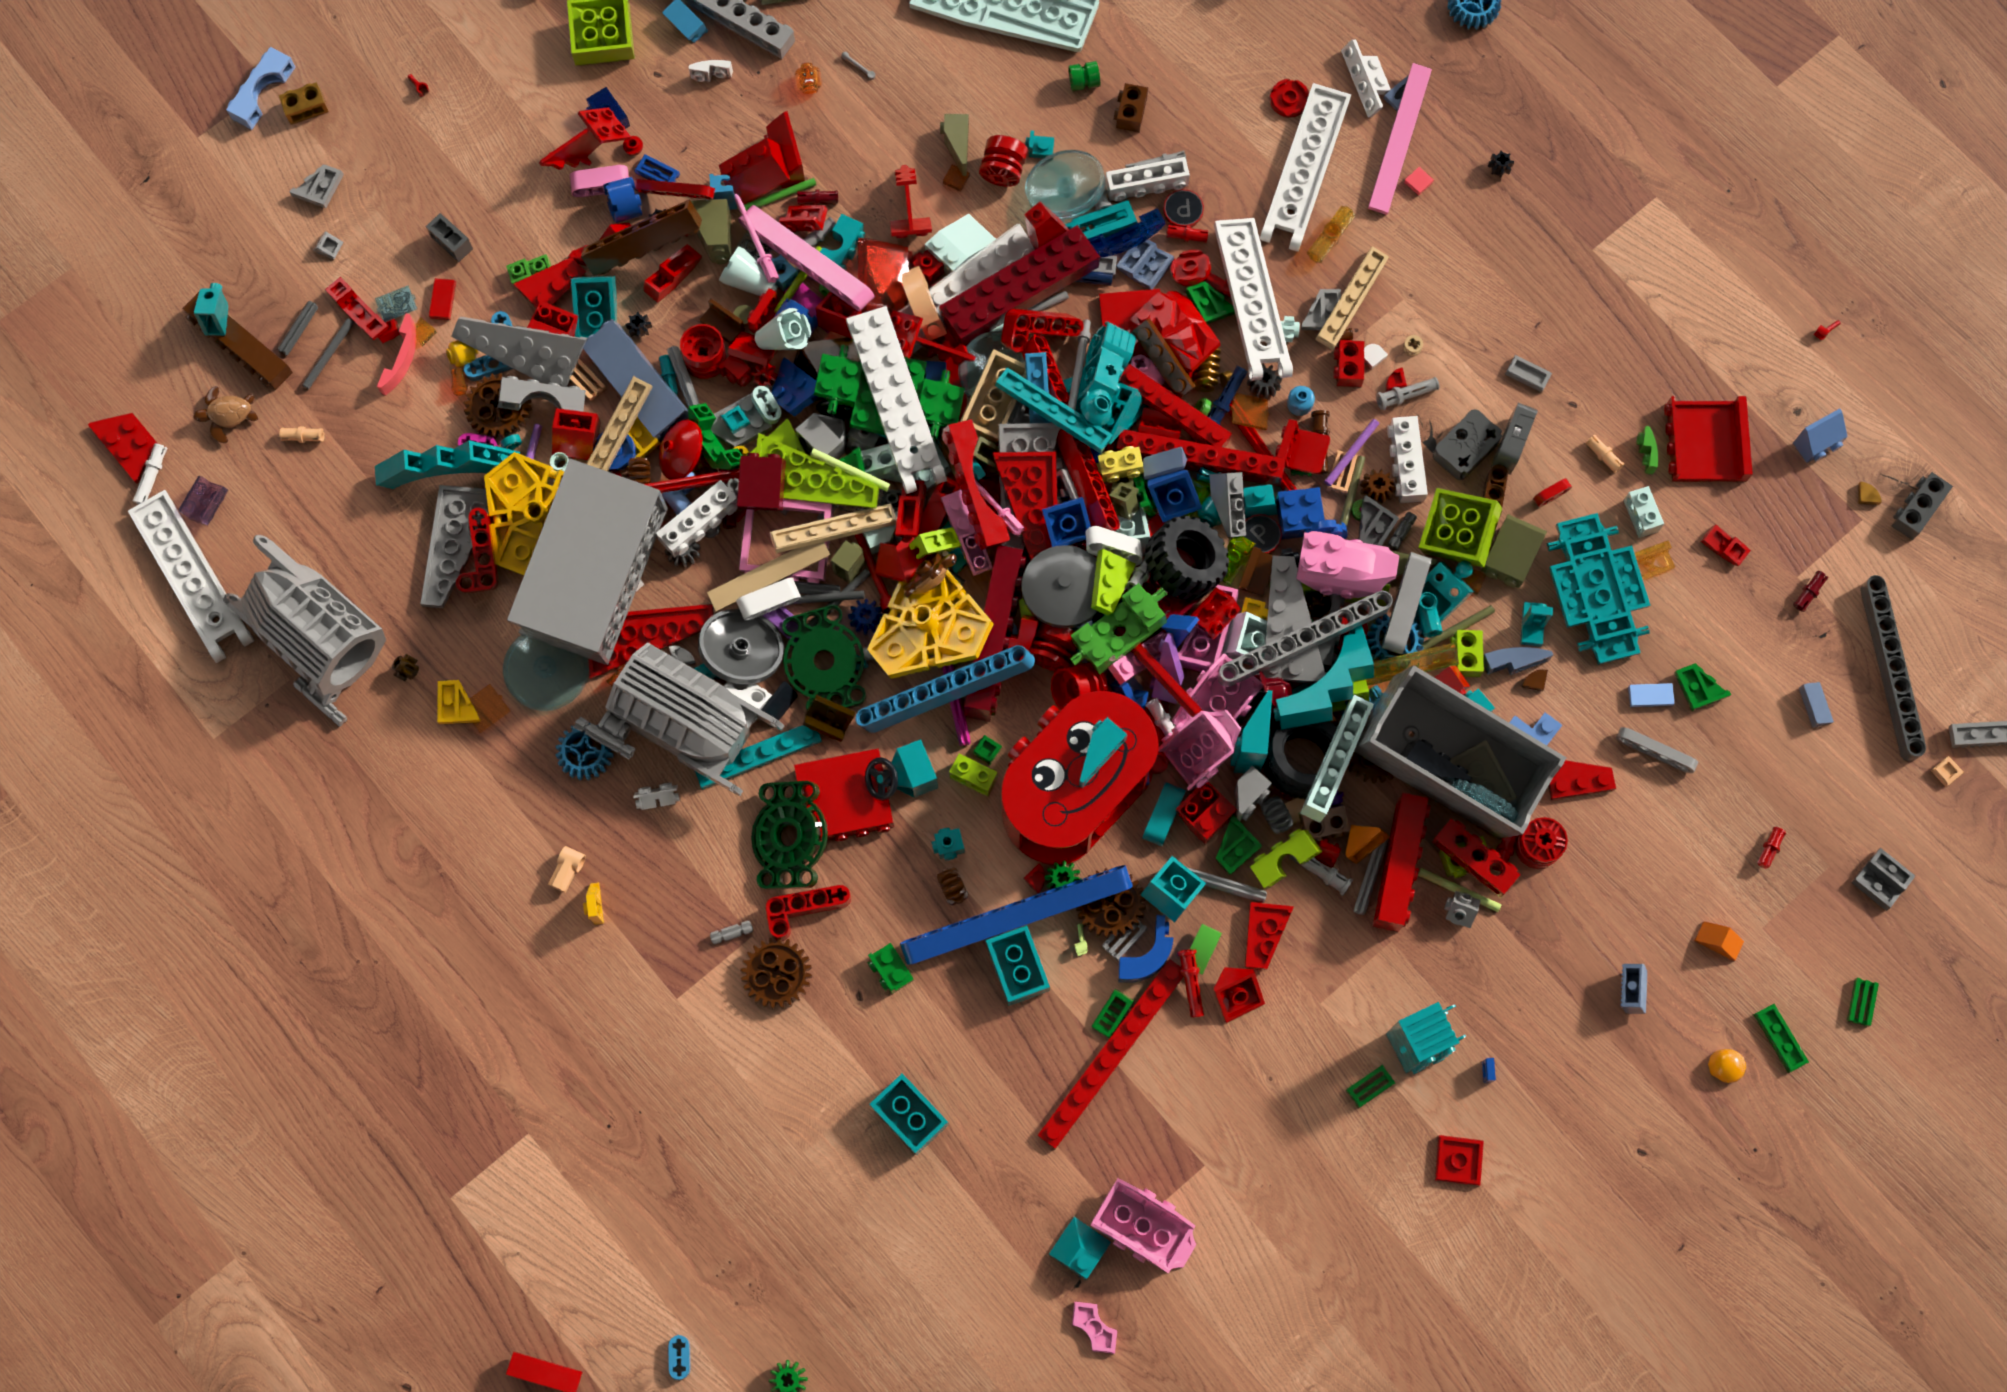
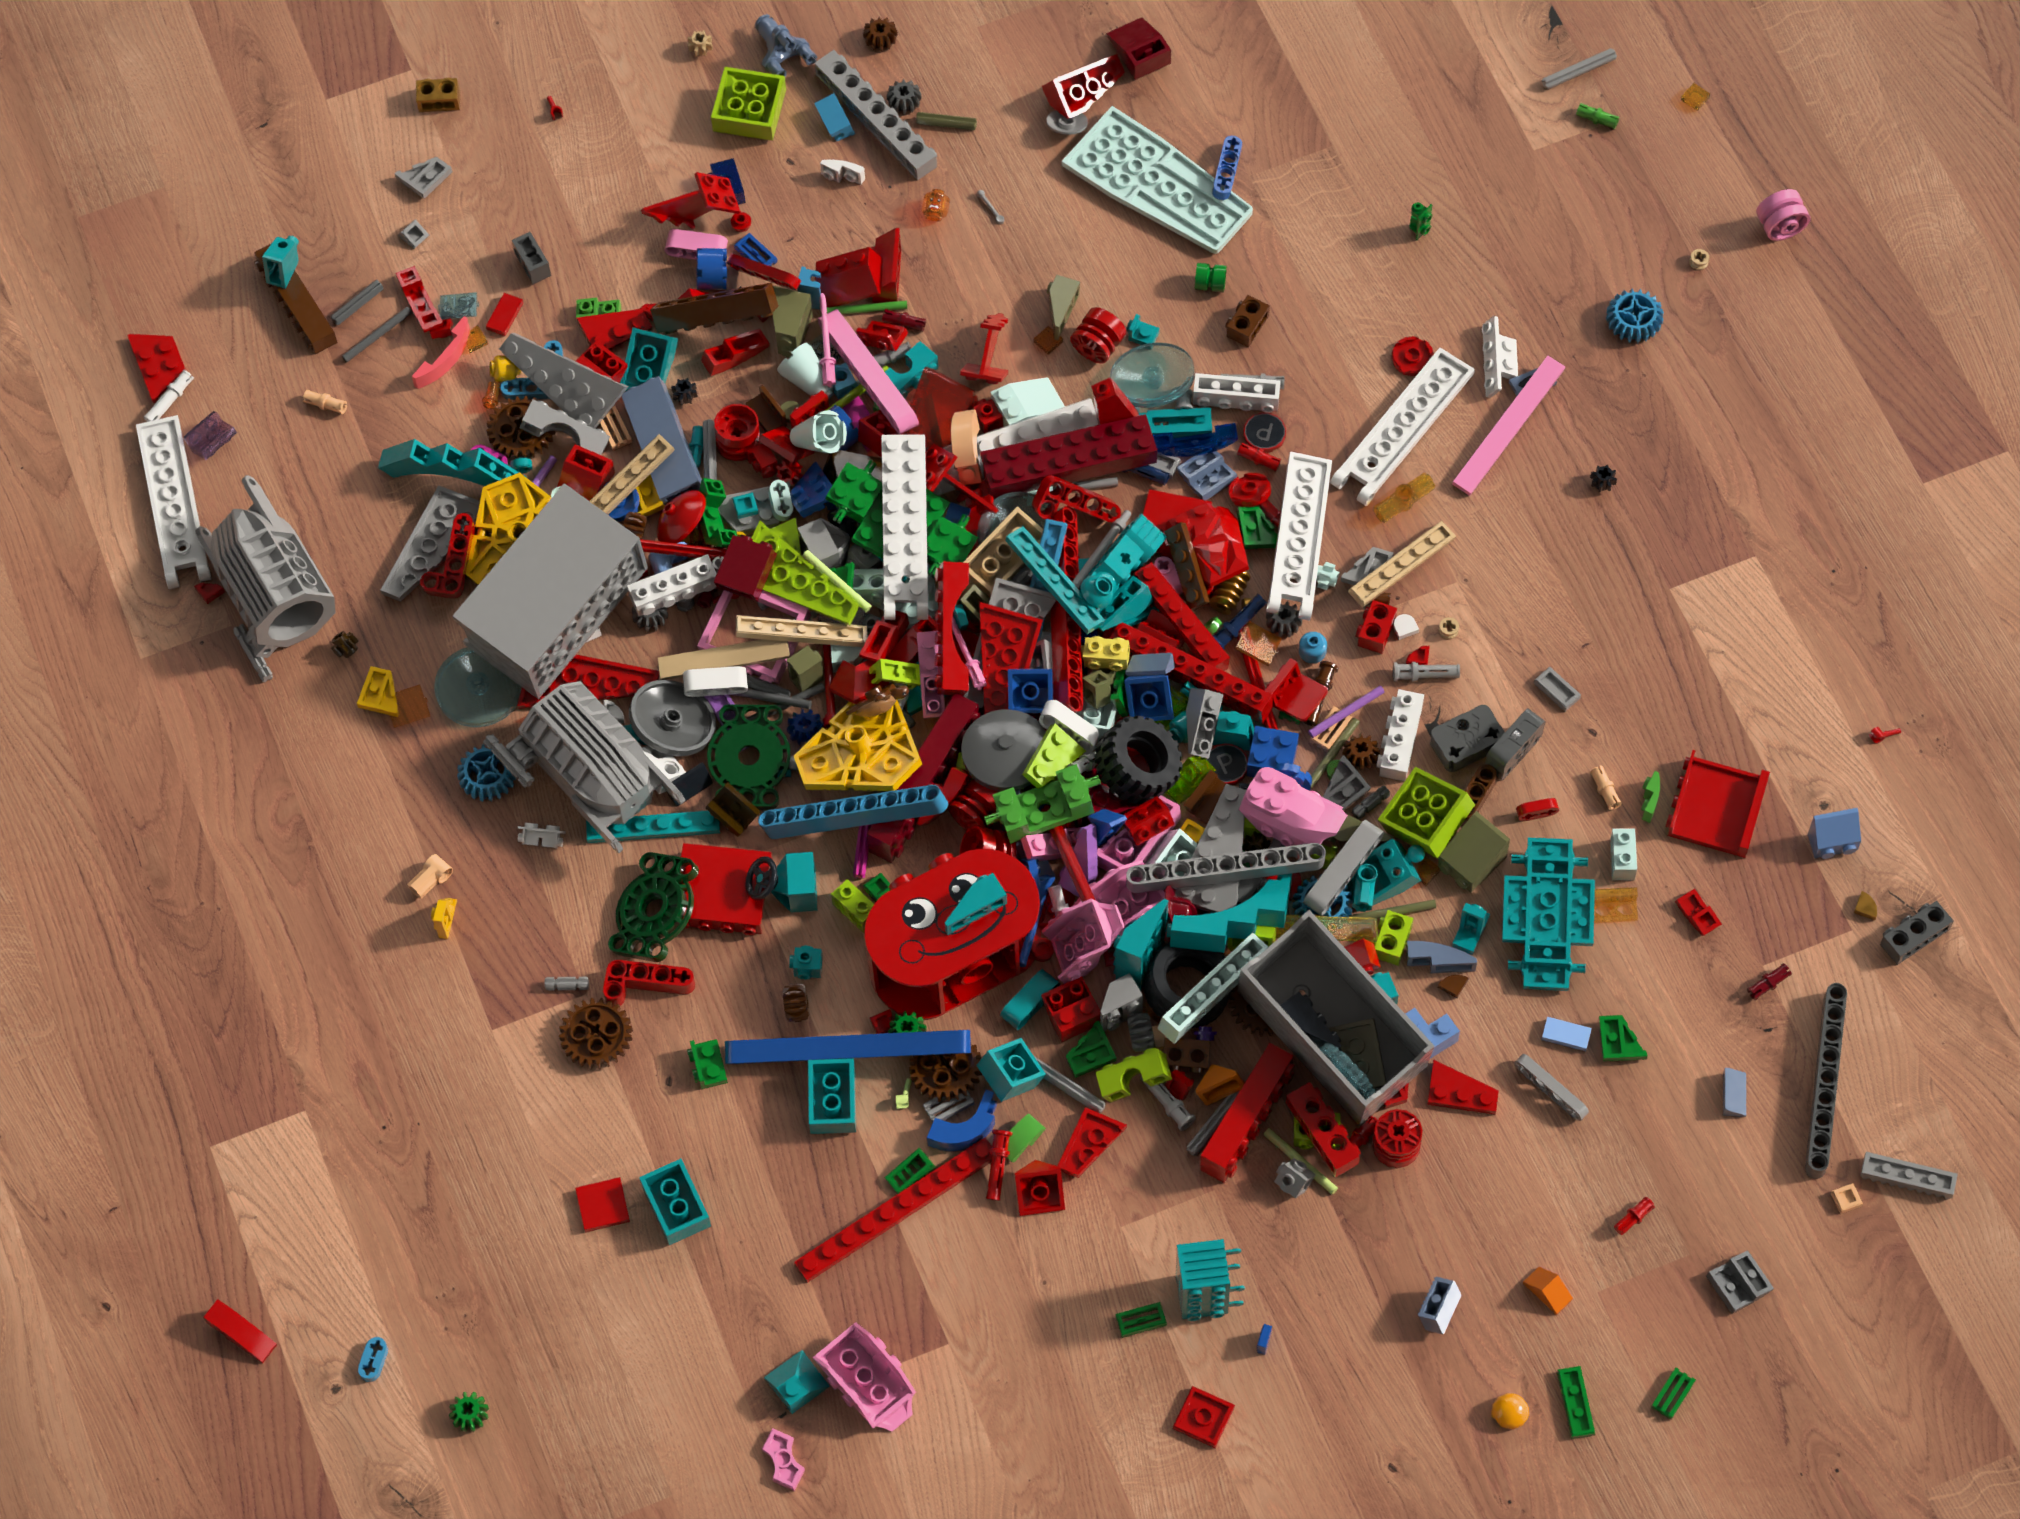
camera: 20 degrees right, 10 degrees down
animal [193,386,258,443] -> none
light blue arch [226,47,296,130] -> none
coral tile [1404,167,1434,196] -> none
none -> red tile [194,582,225,604]
none -> red tile [575,1177,630,1233]

